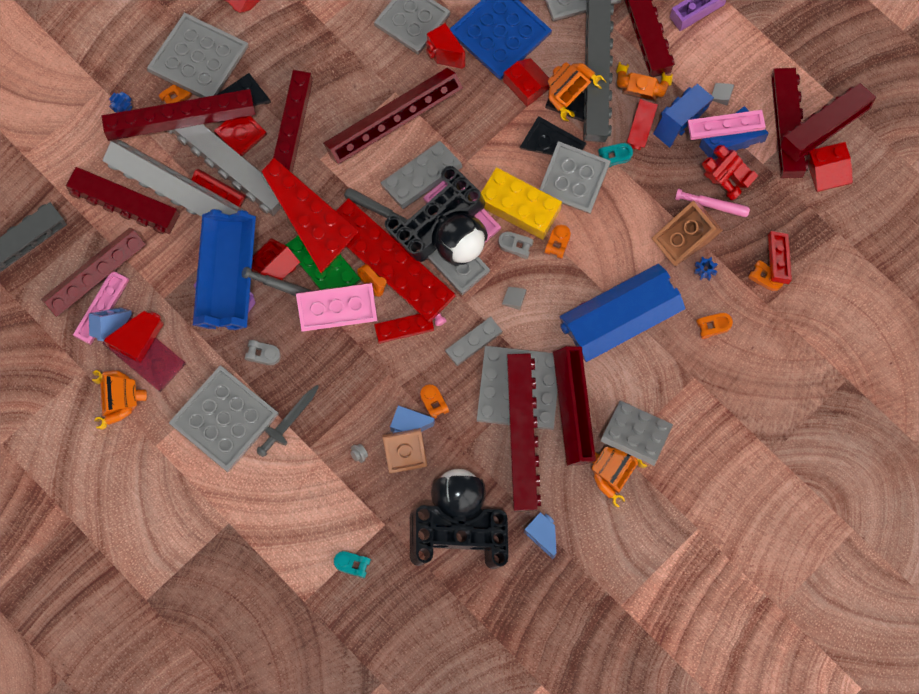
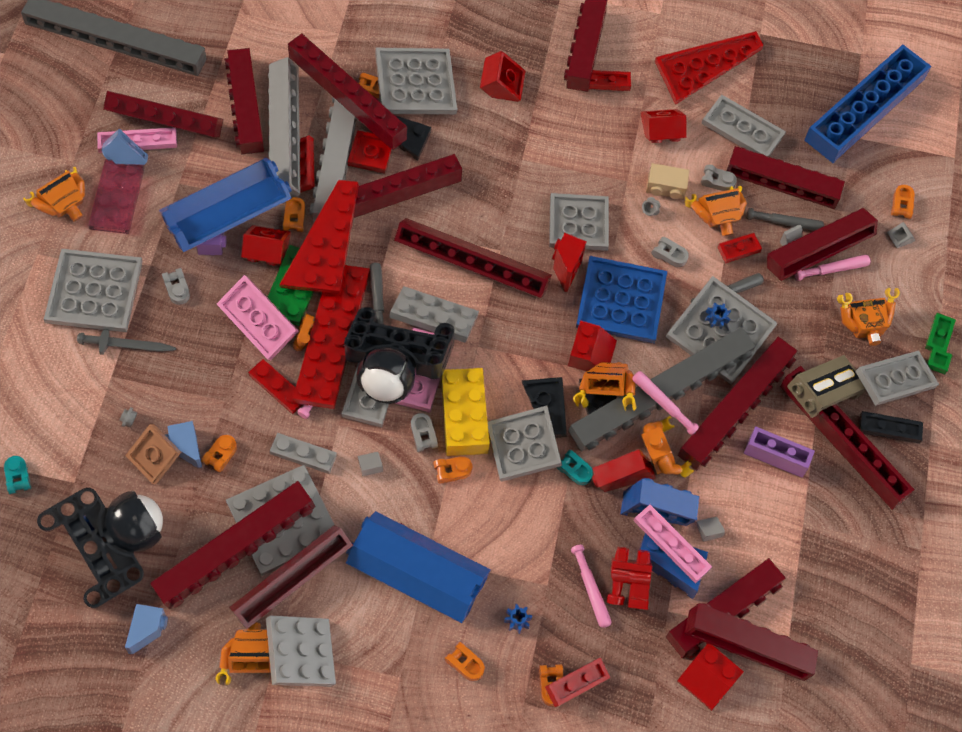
camera: 50 degrees right, 10 degrees down
red slope [104,311,164,363] -> none
blue gear [109,92,132,113] -> none
dark grey piece [242,267,311,297] -> none
nougat slope [652,200,723,266] -> none
none -> orange plate [283,197,305,232]
none -> bright pink piece [632,371,699,435]

